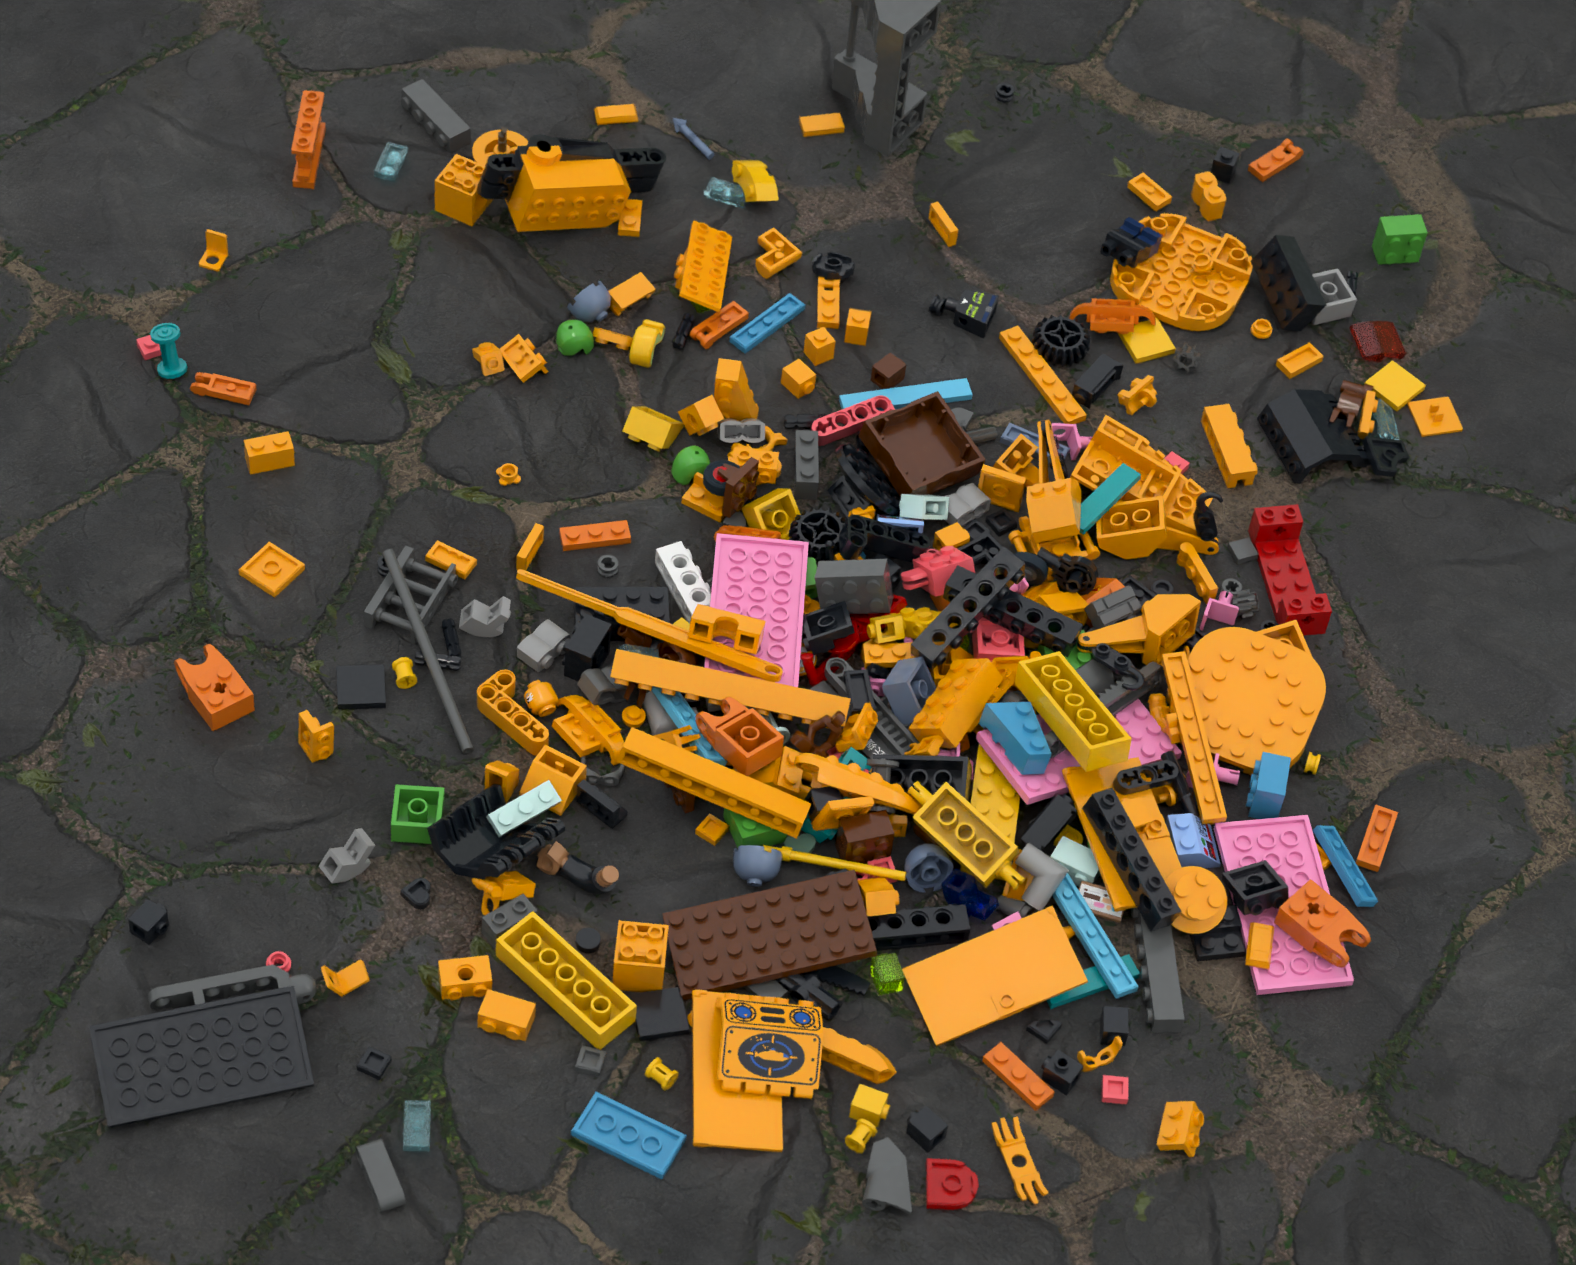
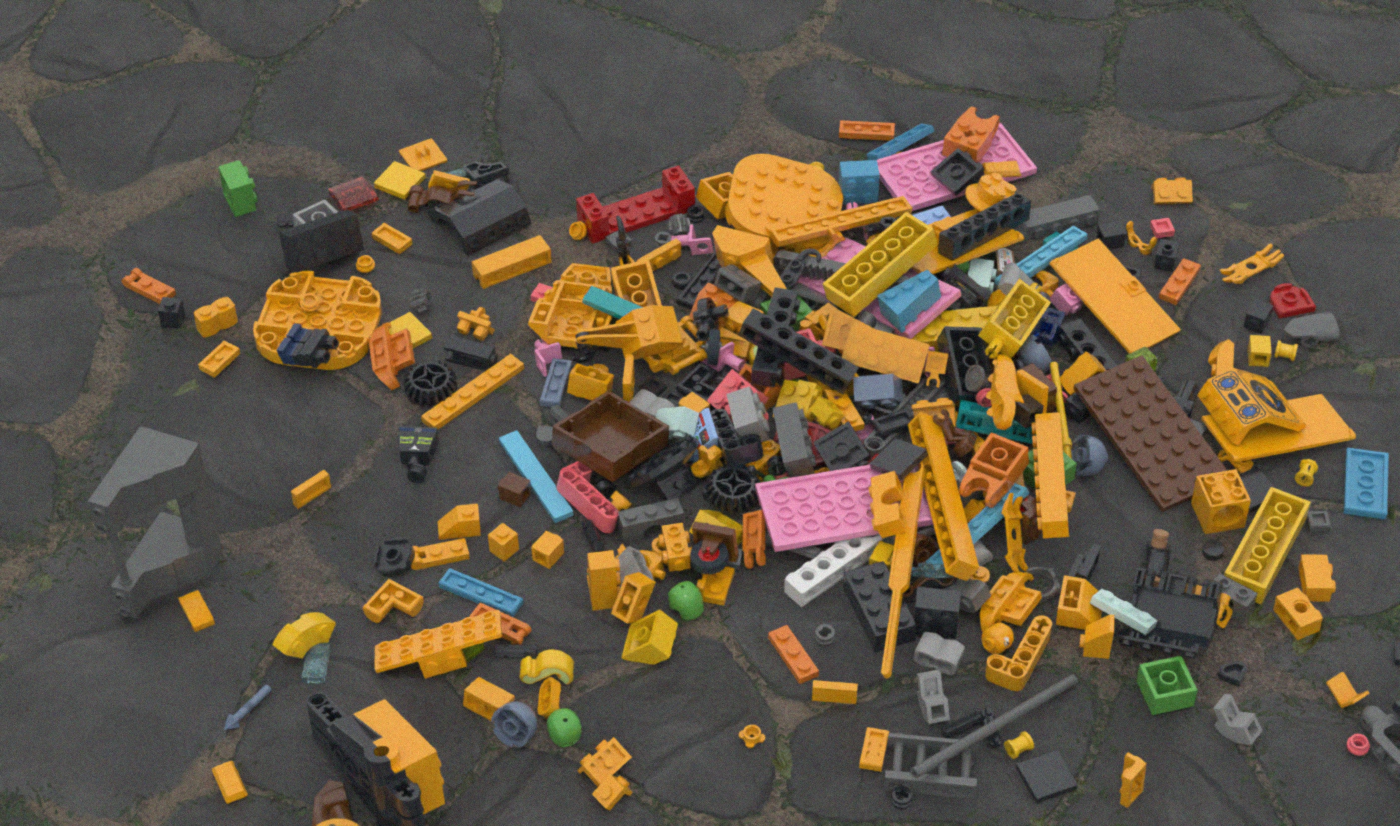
camera: 100 degrees left, 5 degrees down
none -> light orange plate [611,490,632,511]
none -> light grey brick [726,386,770,442]
none -> black tile [869,438,928,480]

